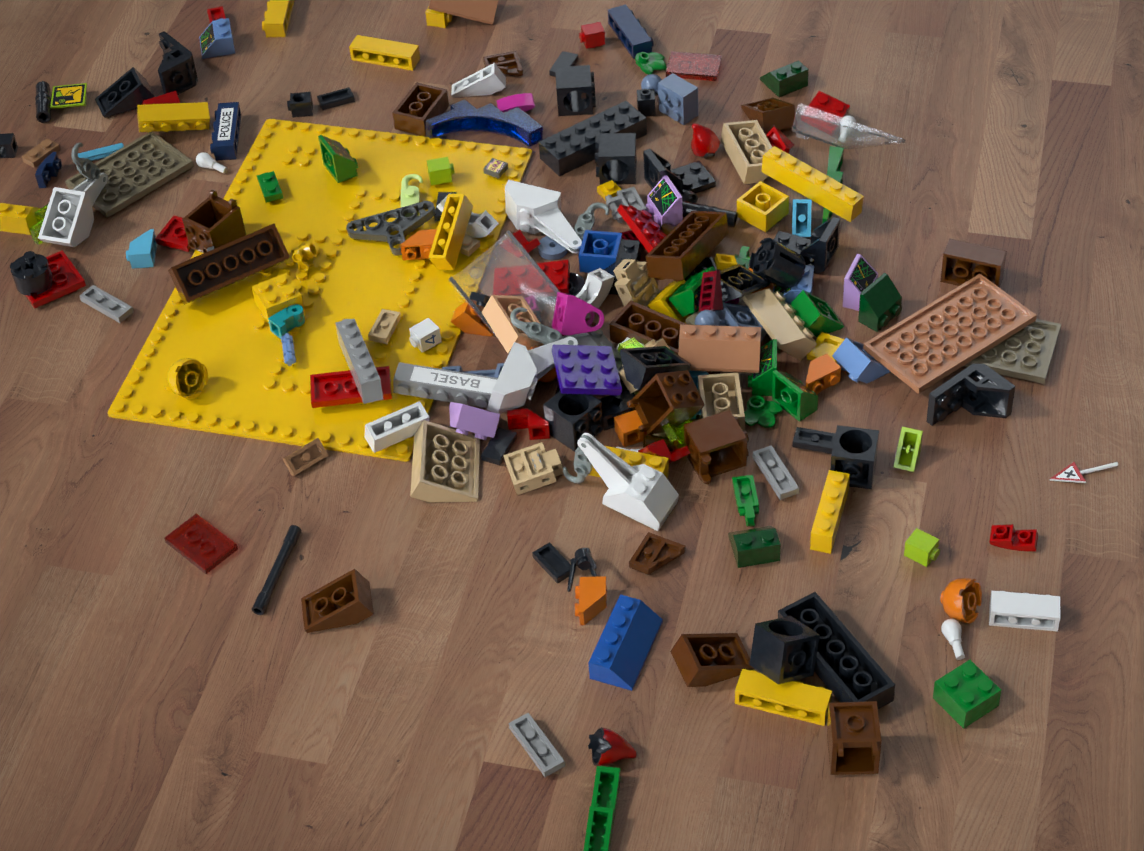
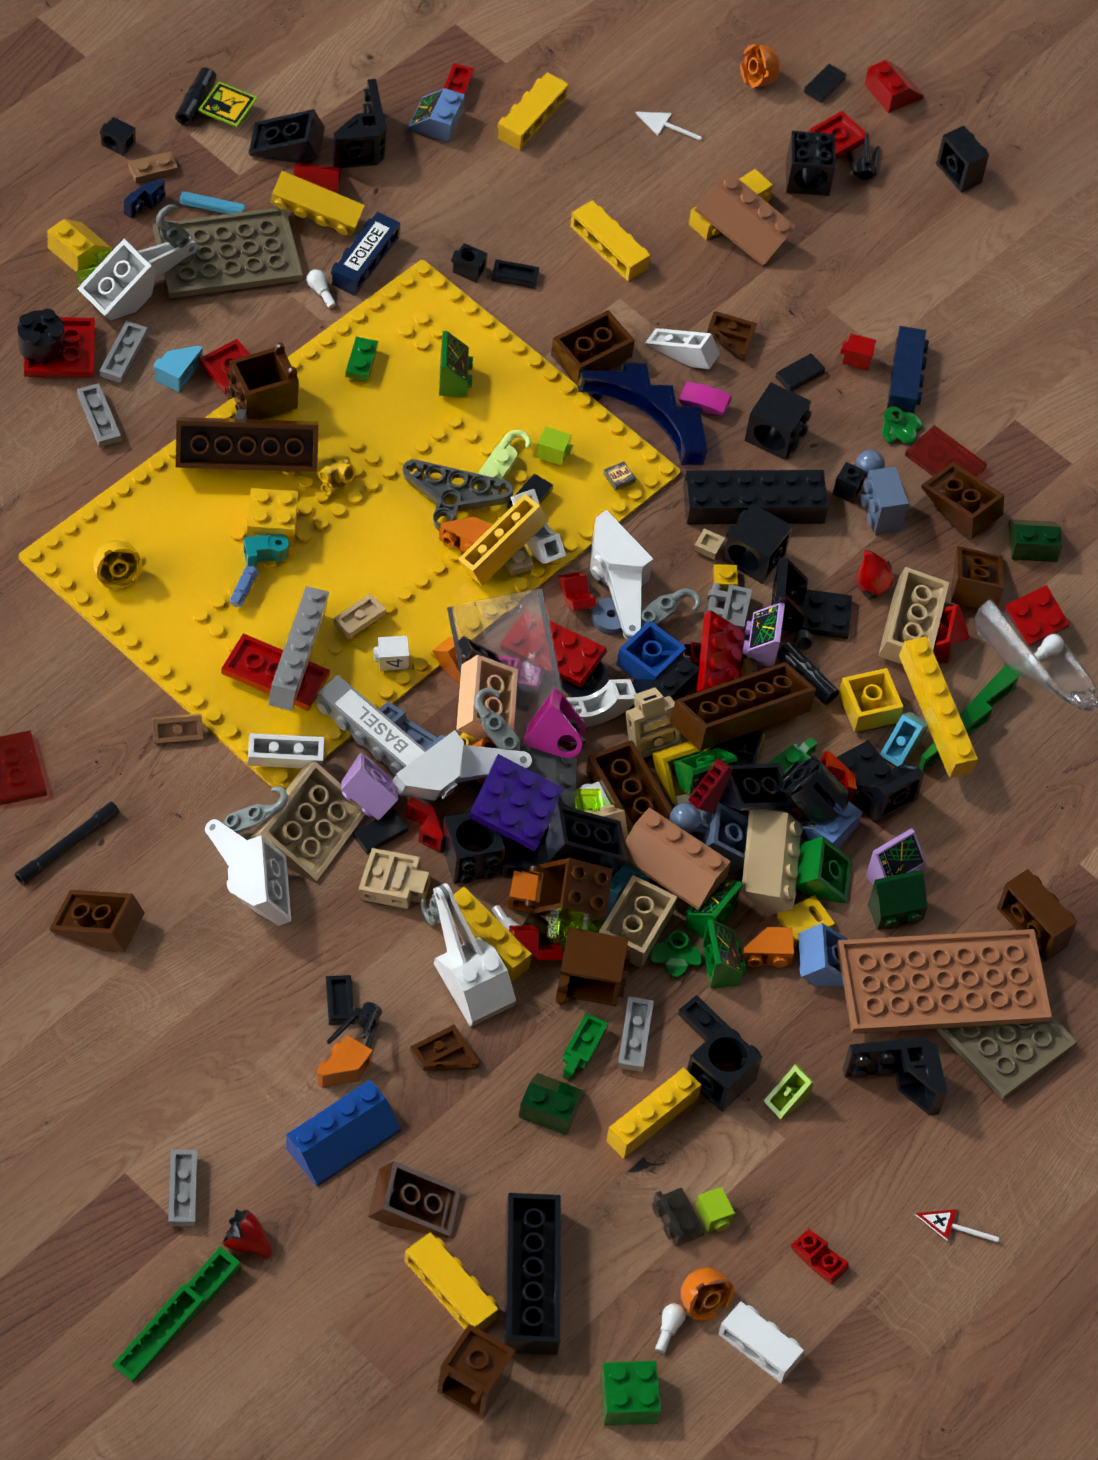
camera: 20 degrees right, 10 degrees up
yellow plate [715,254,737,270] -> none
black brick [749,616,820,684] -> none
none -> light grey plate [99,321,148,383]
none -> white slope [205,786,291,926]
none -> clear smoke bracket [652,1187,705,1247]
none -> tan plate [693,528,725,560]
none -> reddish brown slope [921,462,1004,538]

